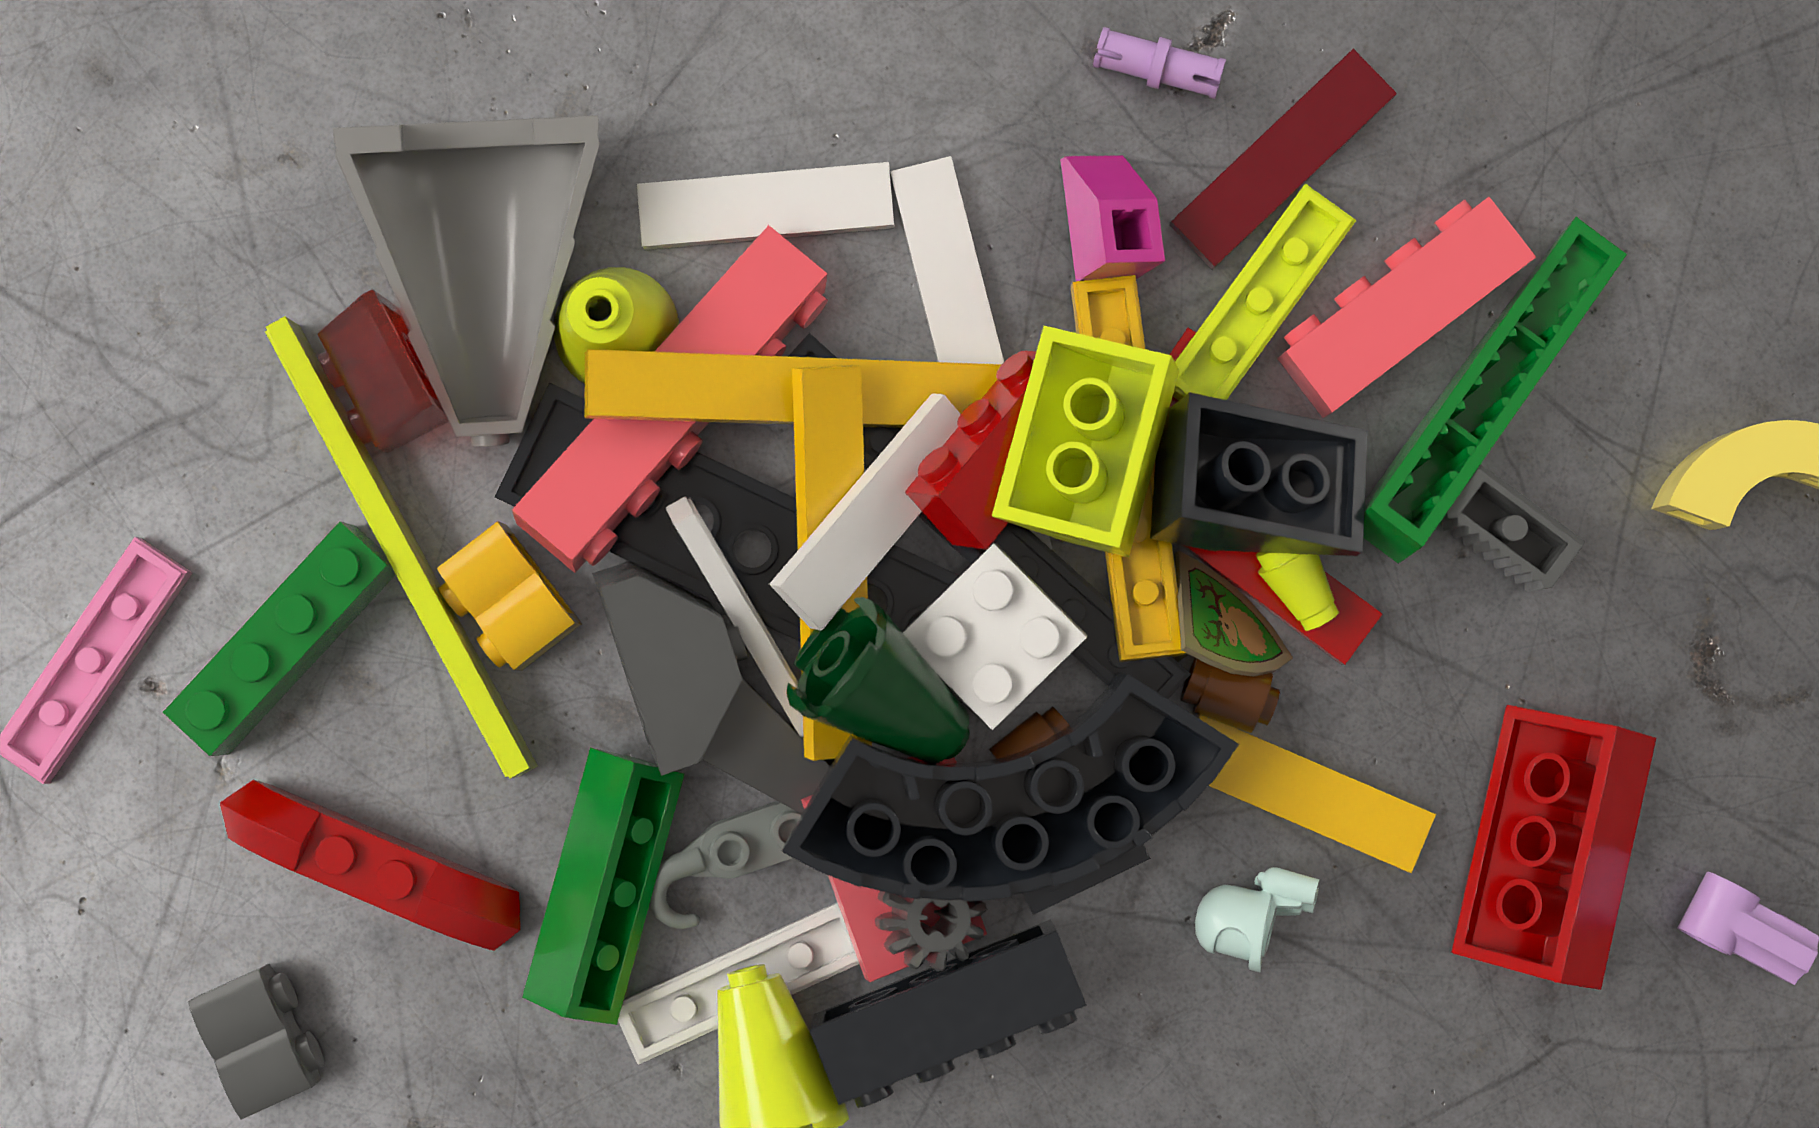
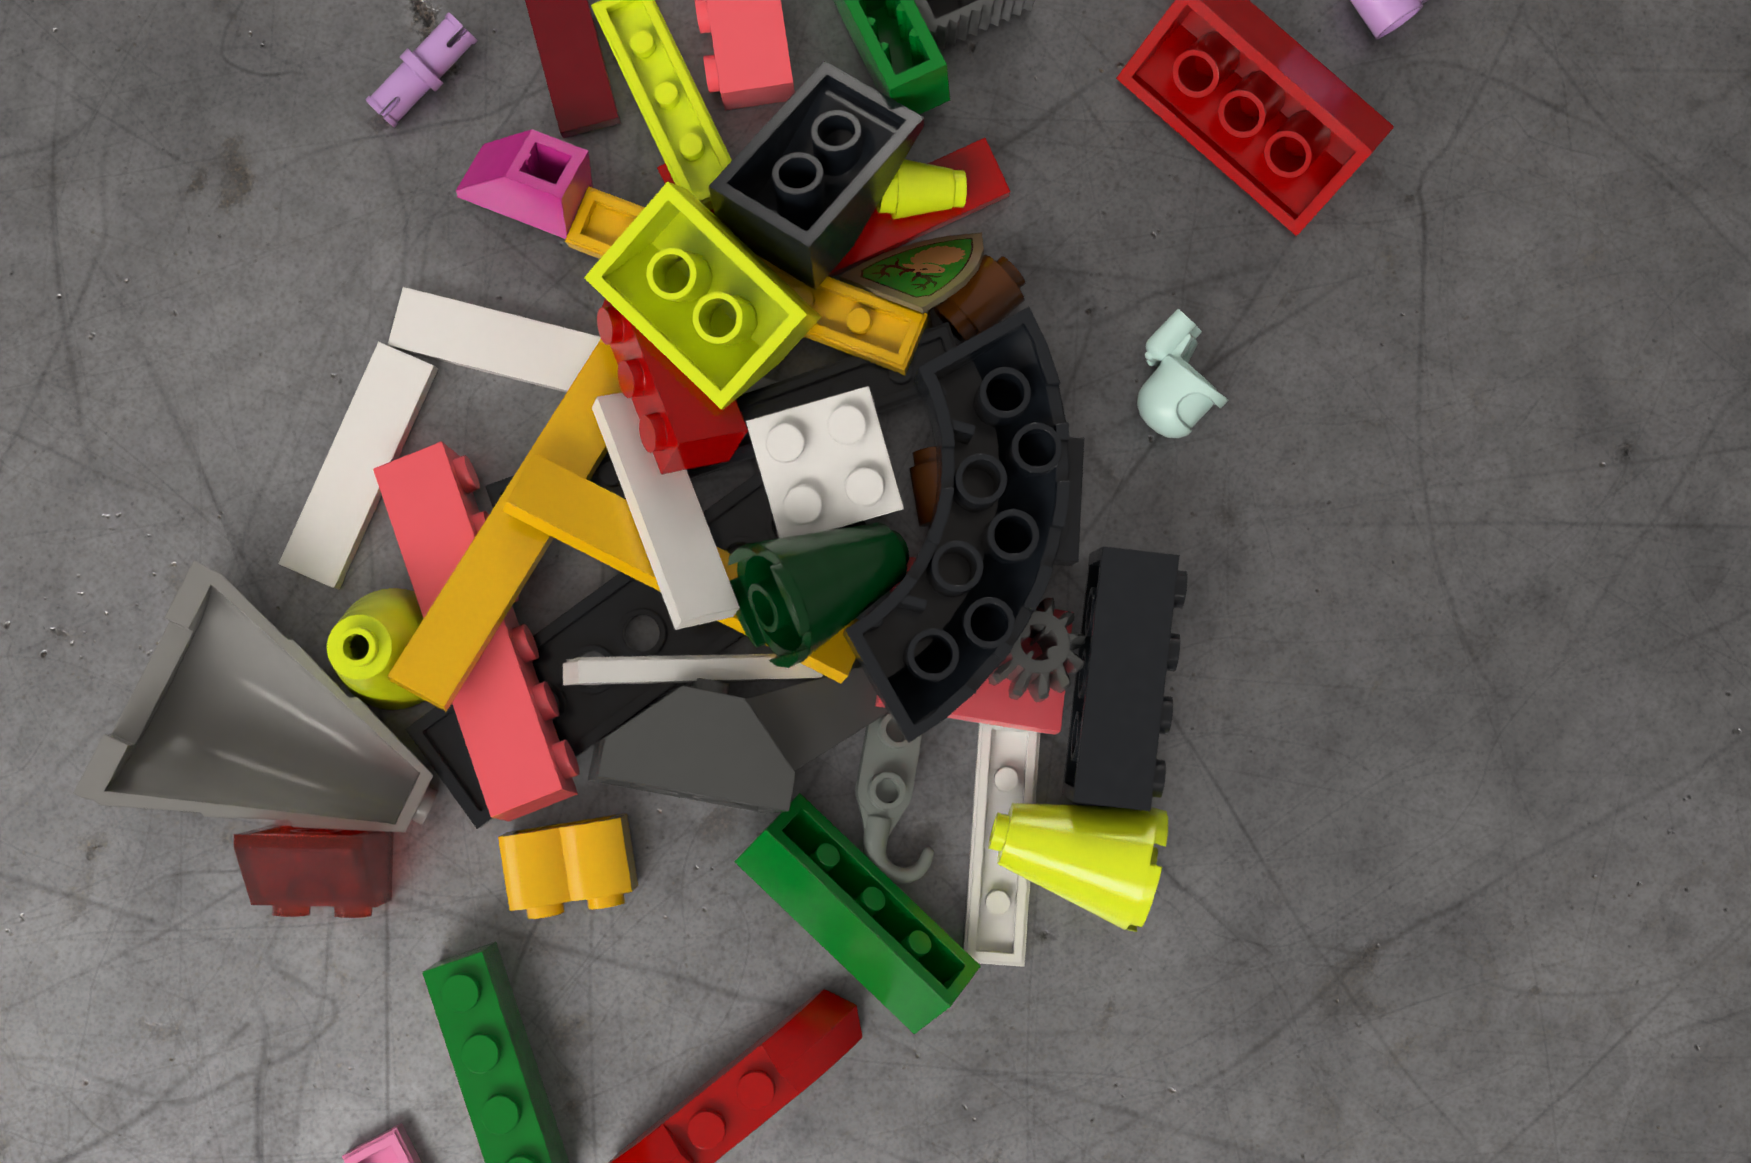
camera: 65 degrees left, 0 degrees up
neon yellow tile [265,316,538,779] -> none
yellow tile [1197,714,1436,873] -> none

